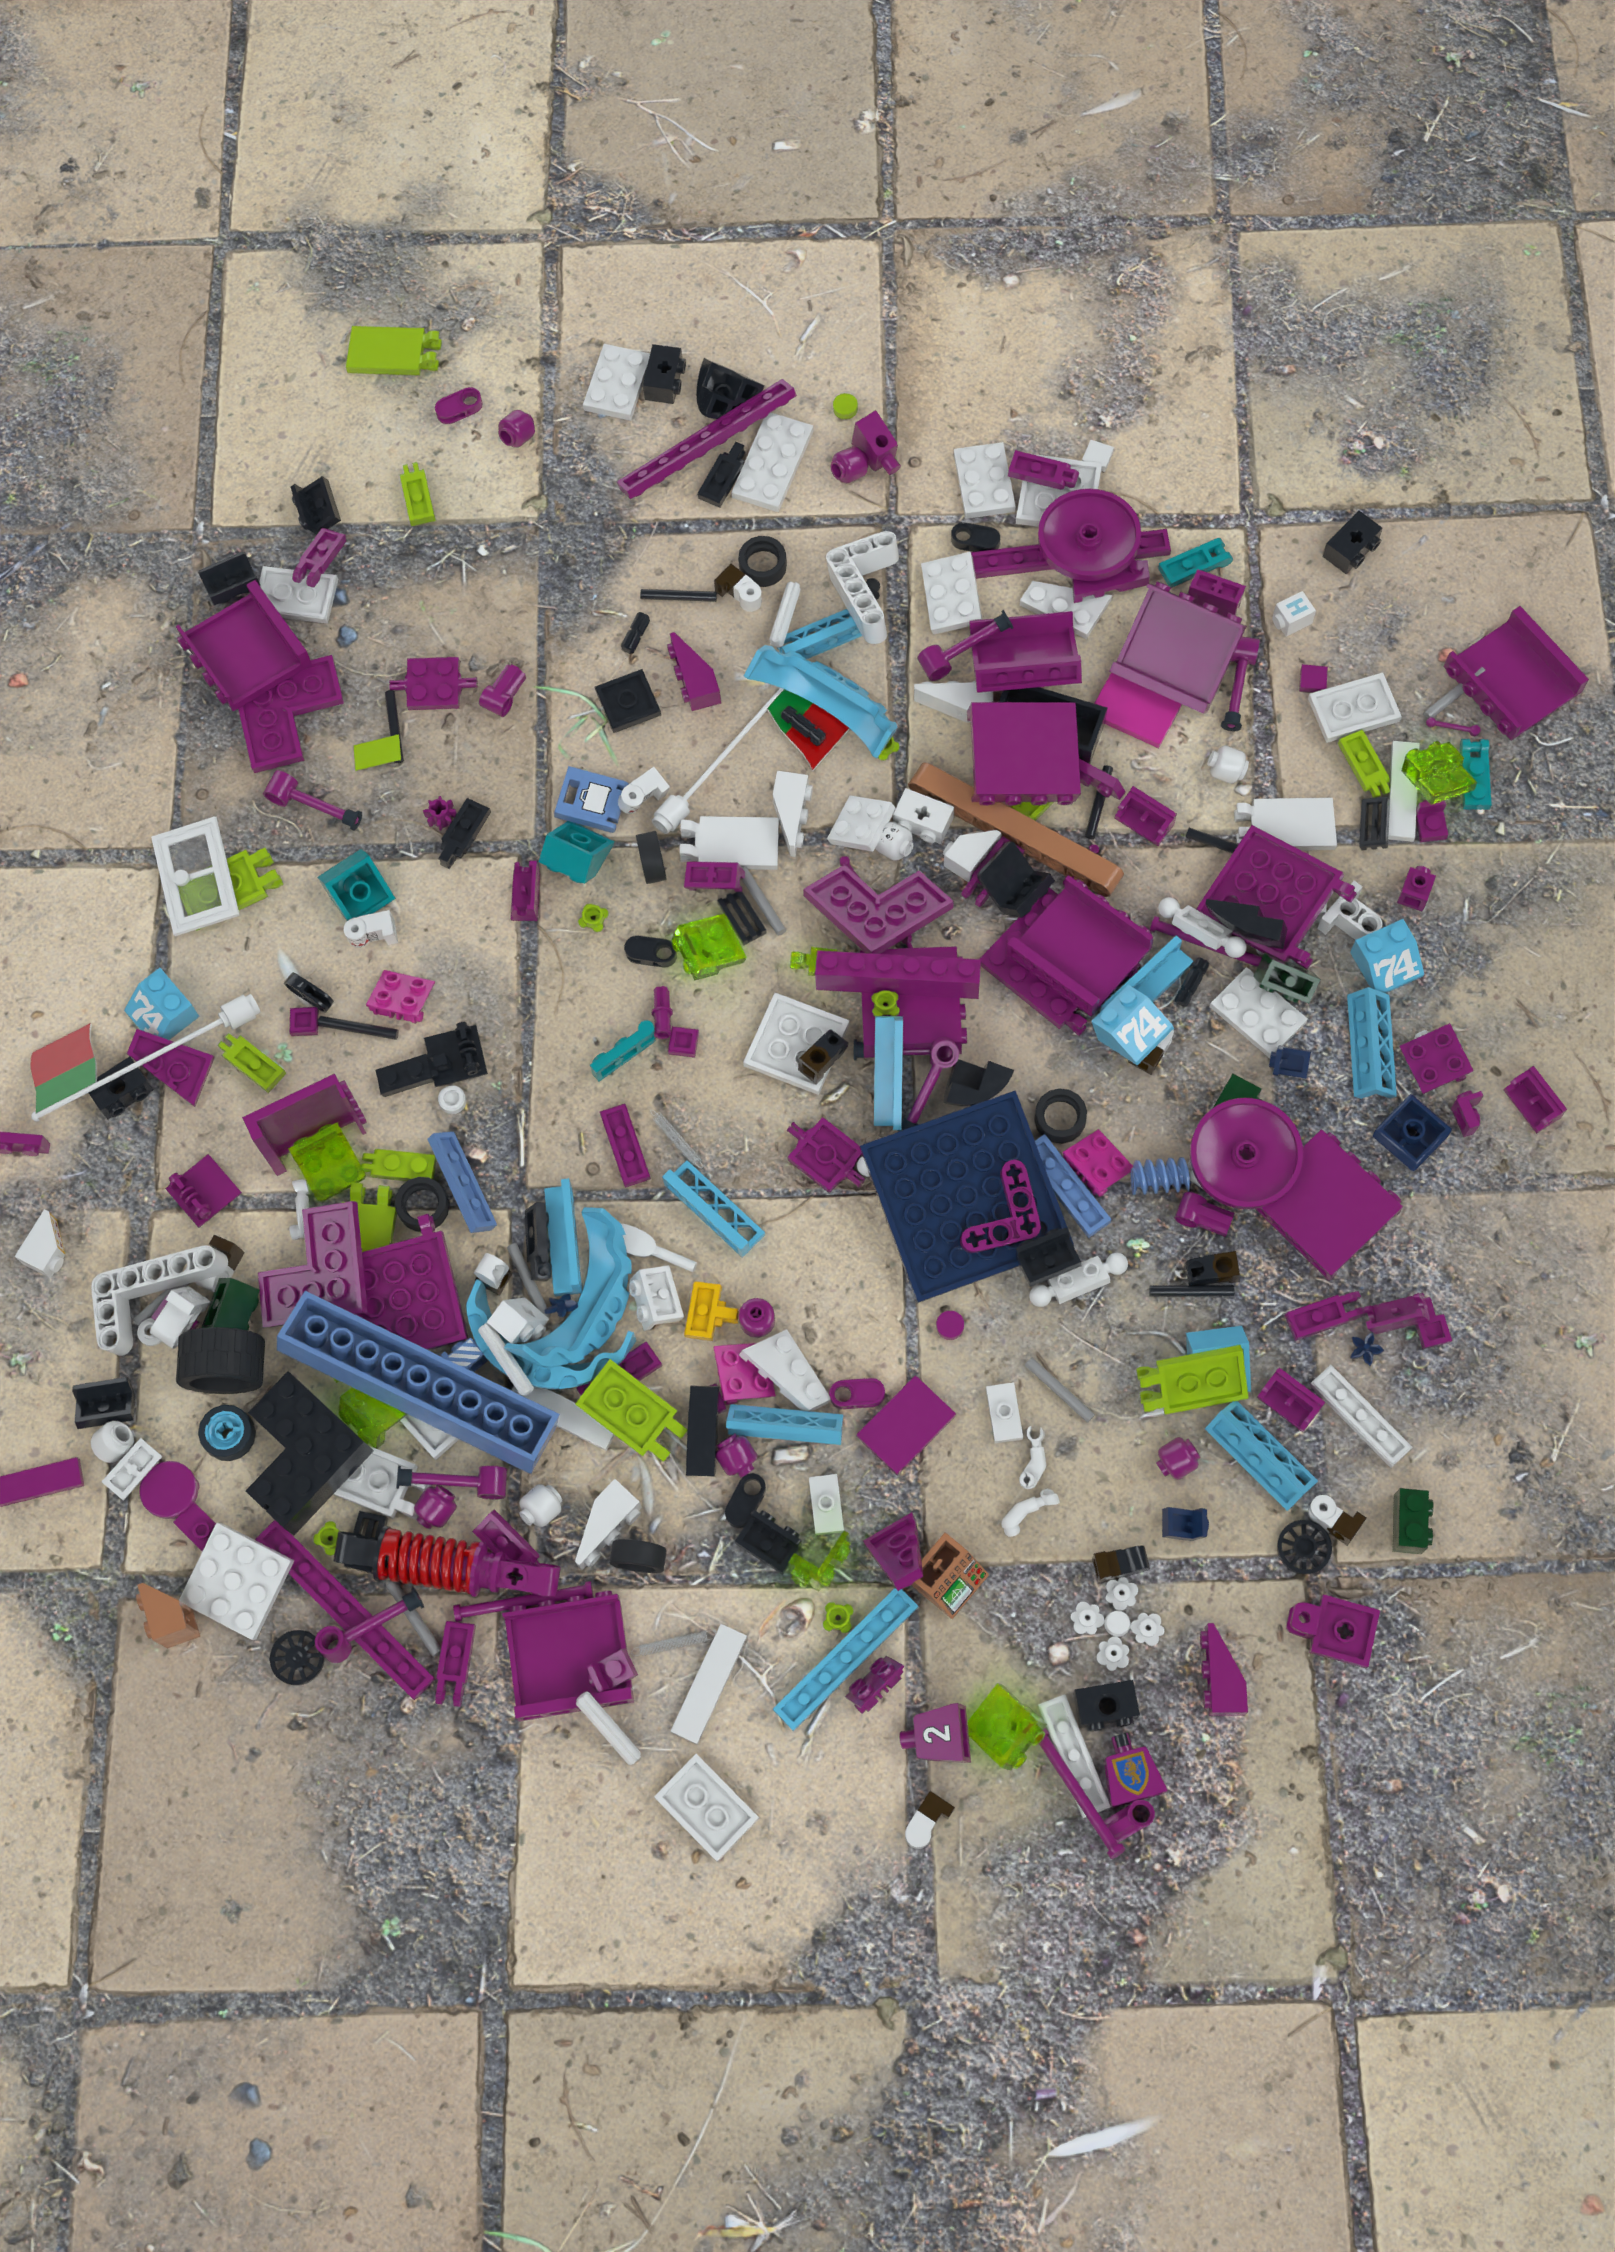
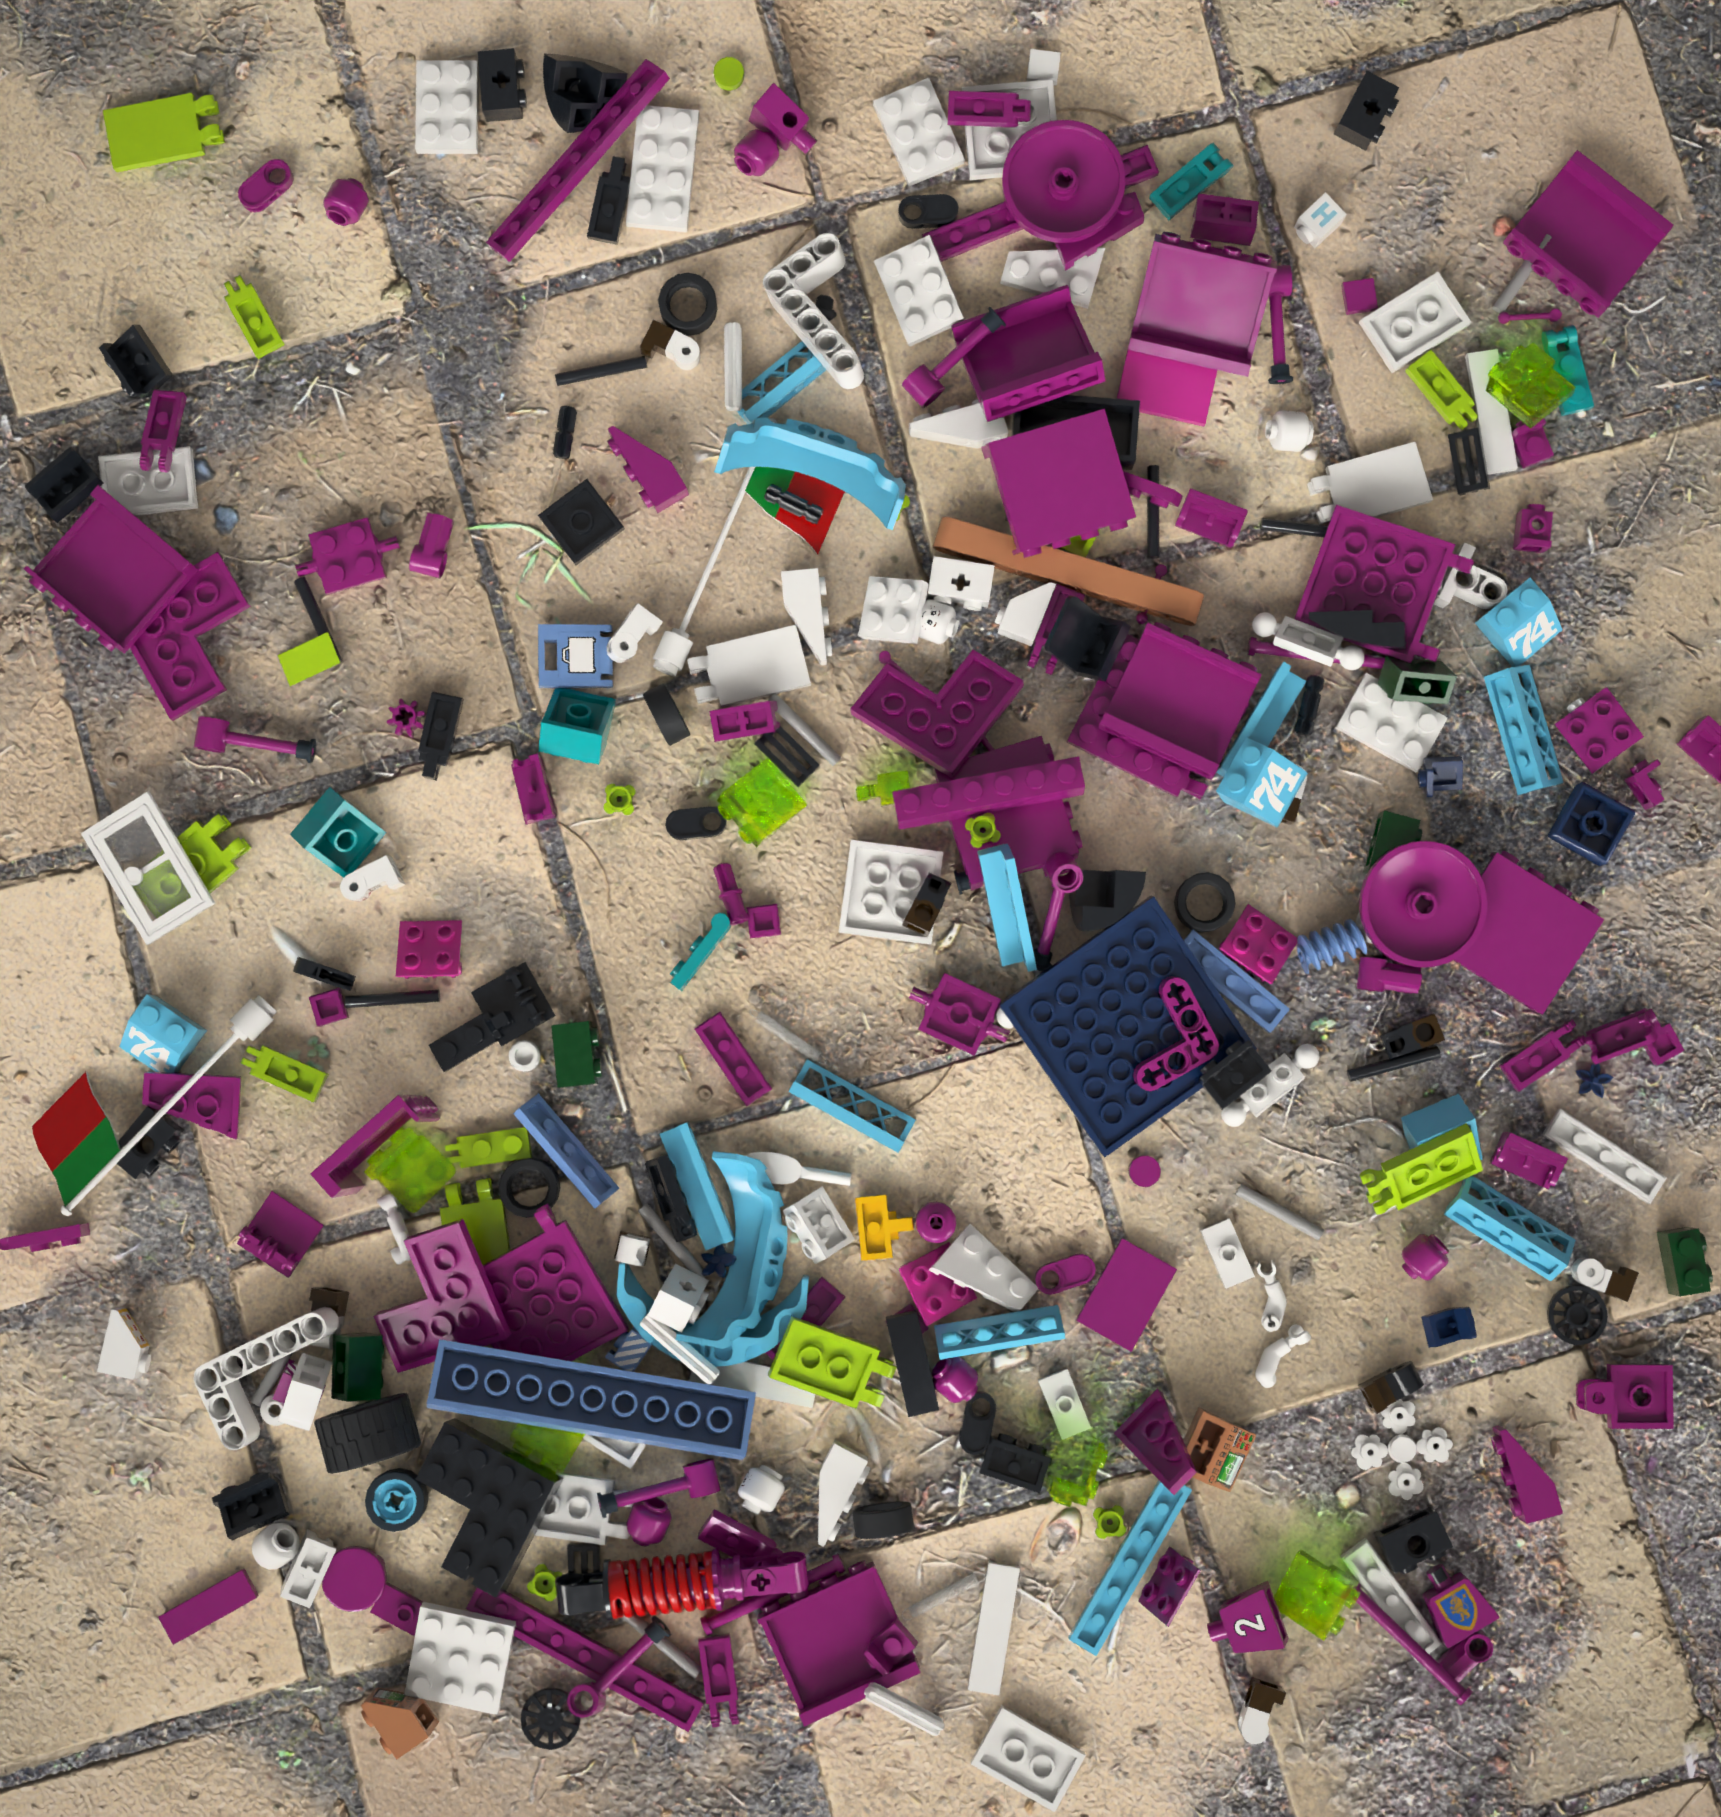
camera: 20 degrees left, 15 degrees up
none -> dark green brick [551,1021,603,1088]

